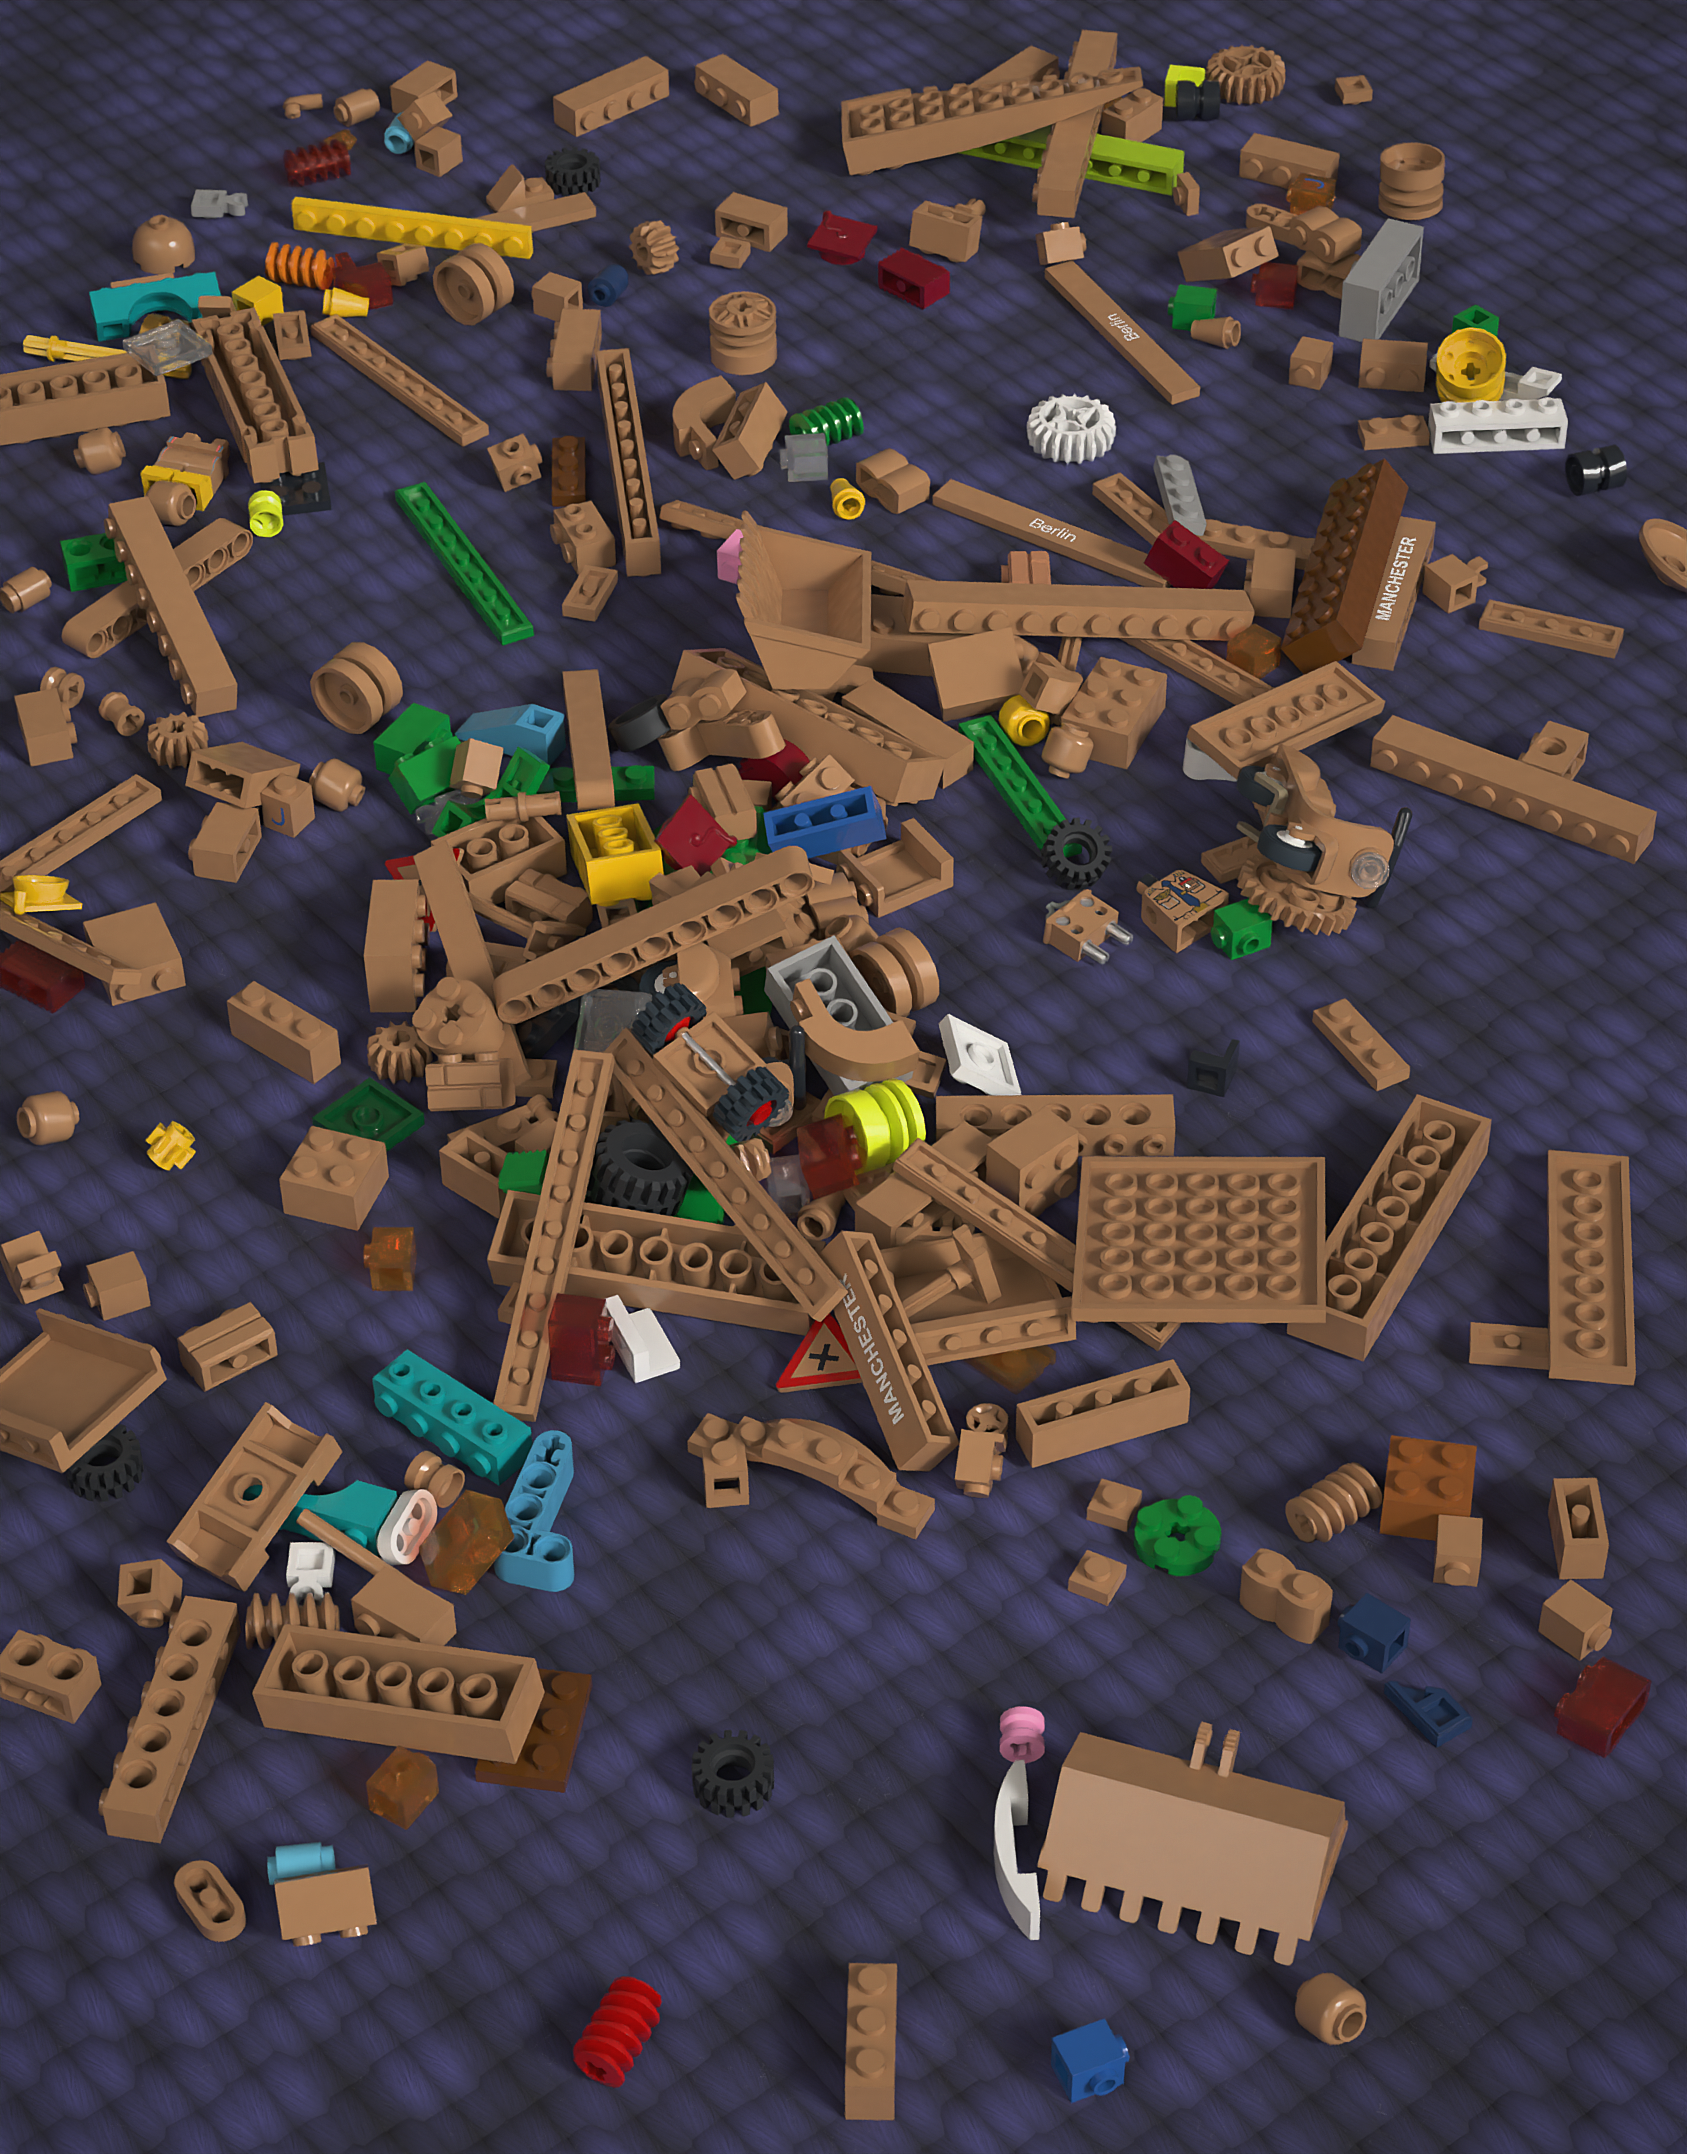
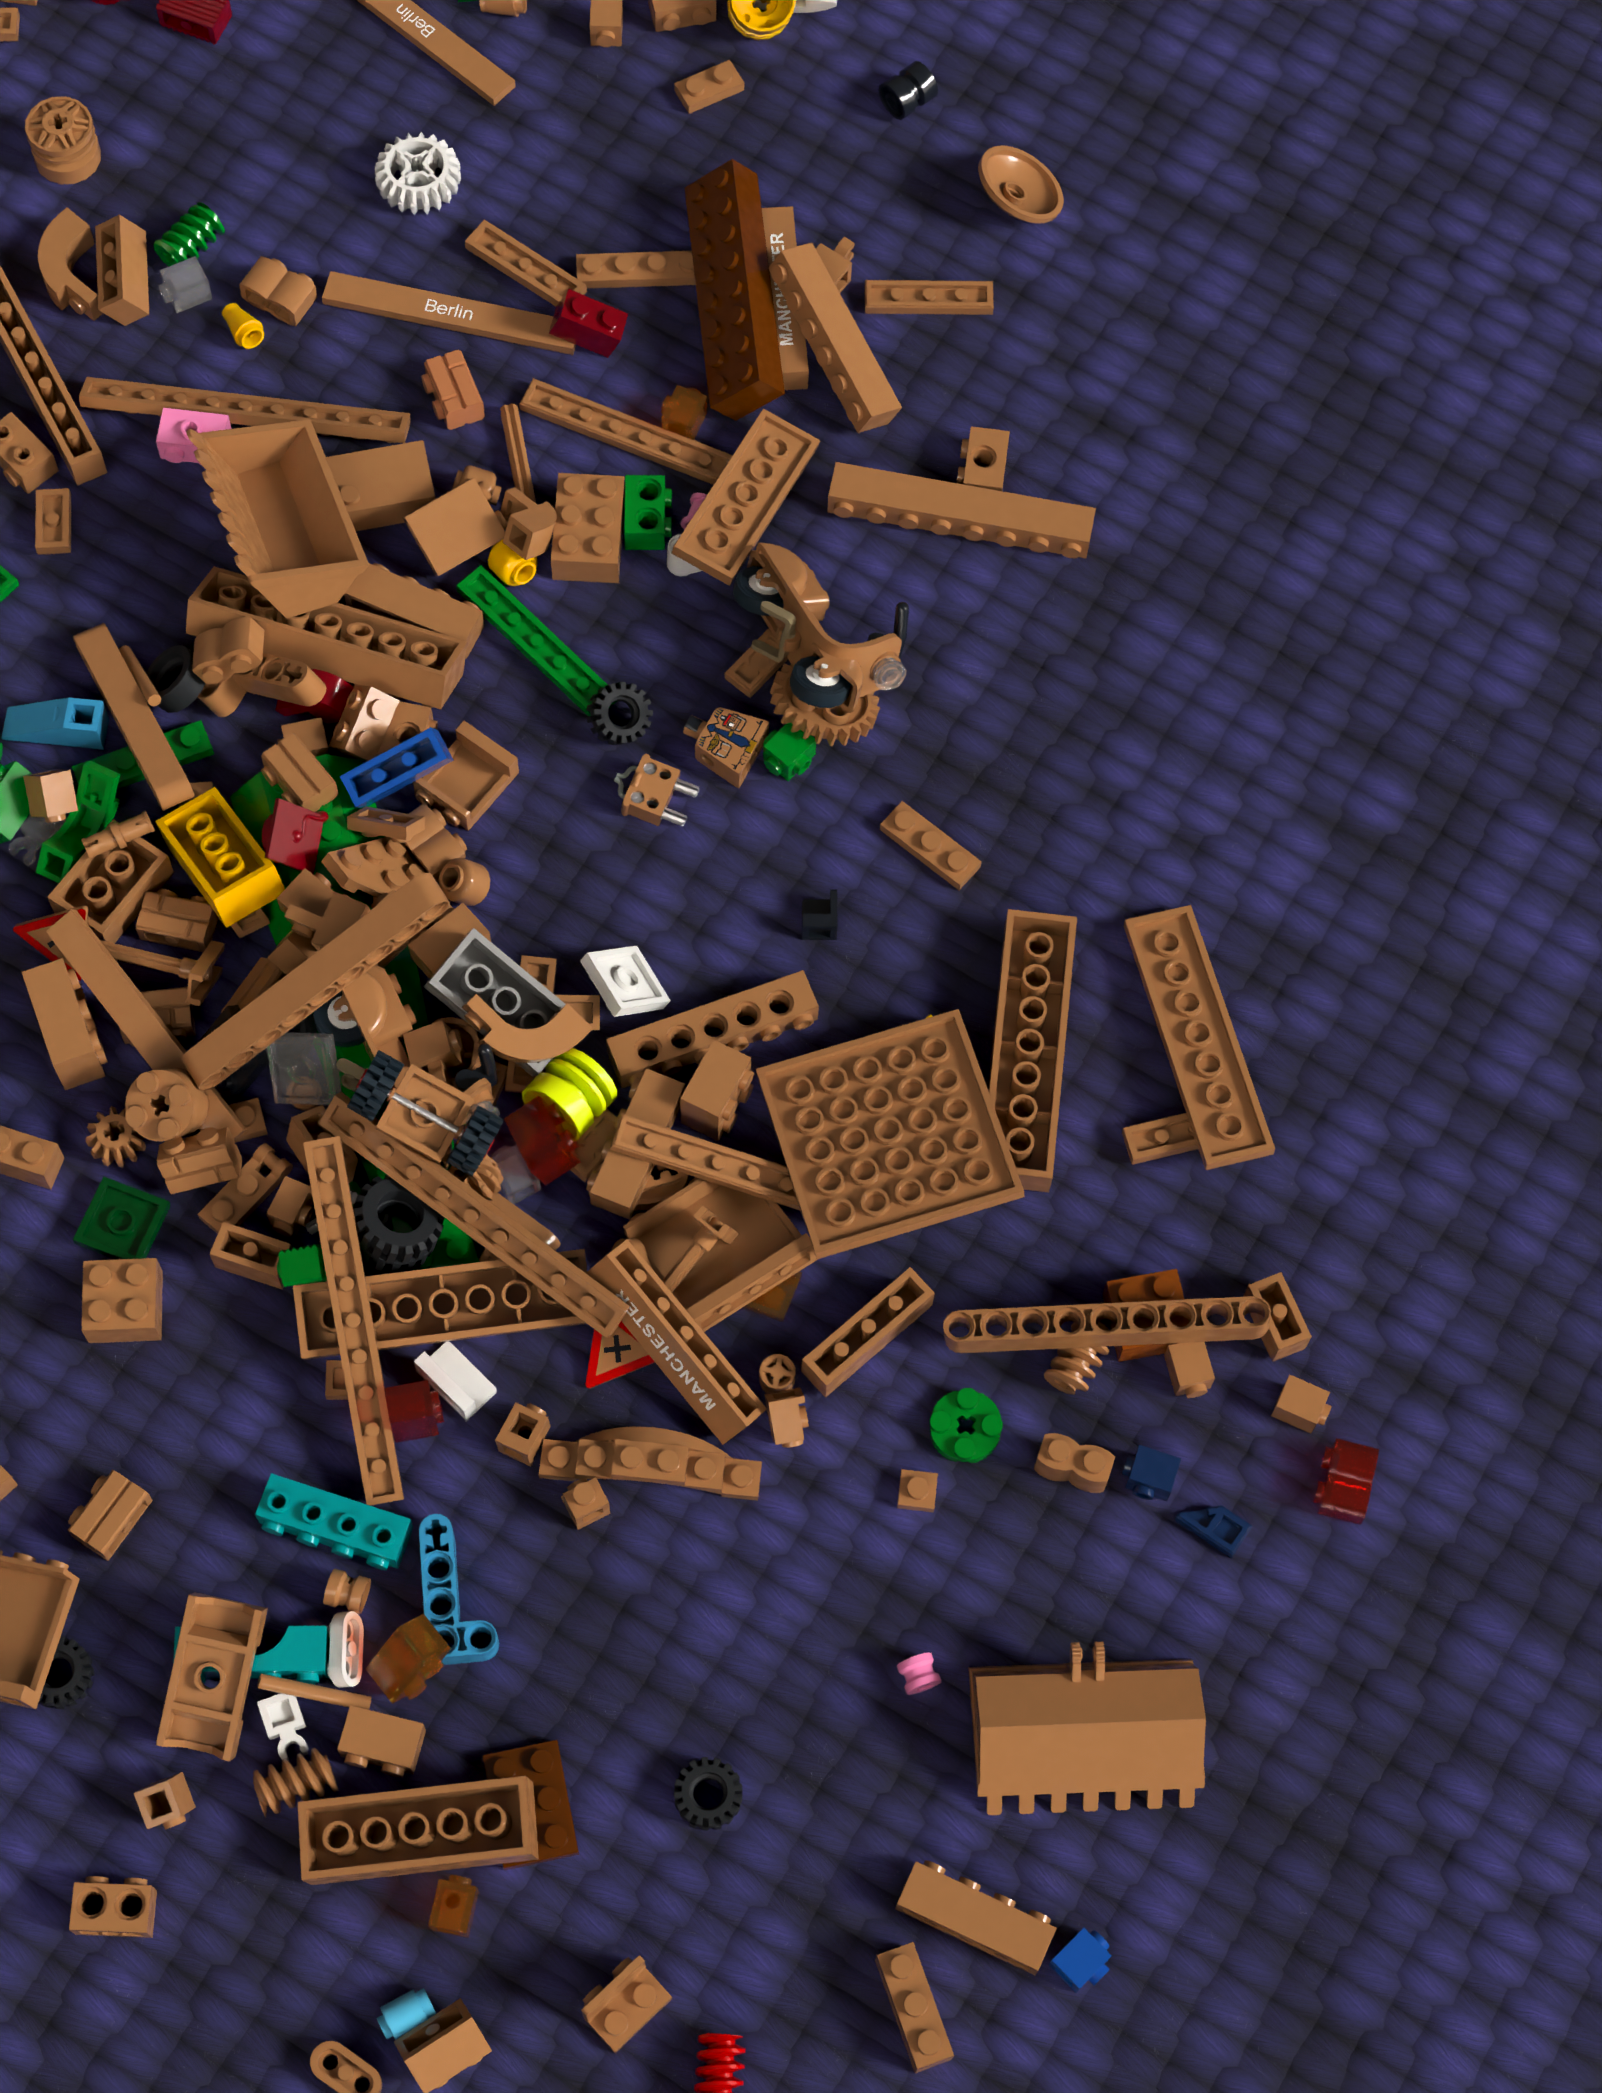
camera: 25 degrees left, 25 degrees up
medium nougat brick [99,1596,241,1843] -> none
clear orange brick [363,1227,417,1291] -> none
medium nougat cone [797,1187,845,1240] -> none
medium nougat wheel [848,927,939,1017] -> none
medium nougat brick [902,580,1255,641] -> none
white slope [994,1760,1040,1940] -> none
medium nougat head [1041,722,1094,778] -> none
medium nougat plate [1087,1479,1142,1532] -> none
light grey plate [1153,455,1207,536] -> none
medium nougat brick [1244,547,1296,619] -> none
medium nougat head [1295,1973,1367,2045] -> none
white brick [1428,397,1568,454] -> none
none -> medium nougat bar [119,645,161,706]
none -> medium nougat brick [495,1402,551,1467]
none -> medium nougat bracket [581,1955,672,2053]
none -> green brick [624,475,672,550]
none -> medium nougat brick [768,243,902,433]
none -> medium nougat brick [895,1860,1057,1975]
none -> medium nougat beam [943,1296,1271,1353]

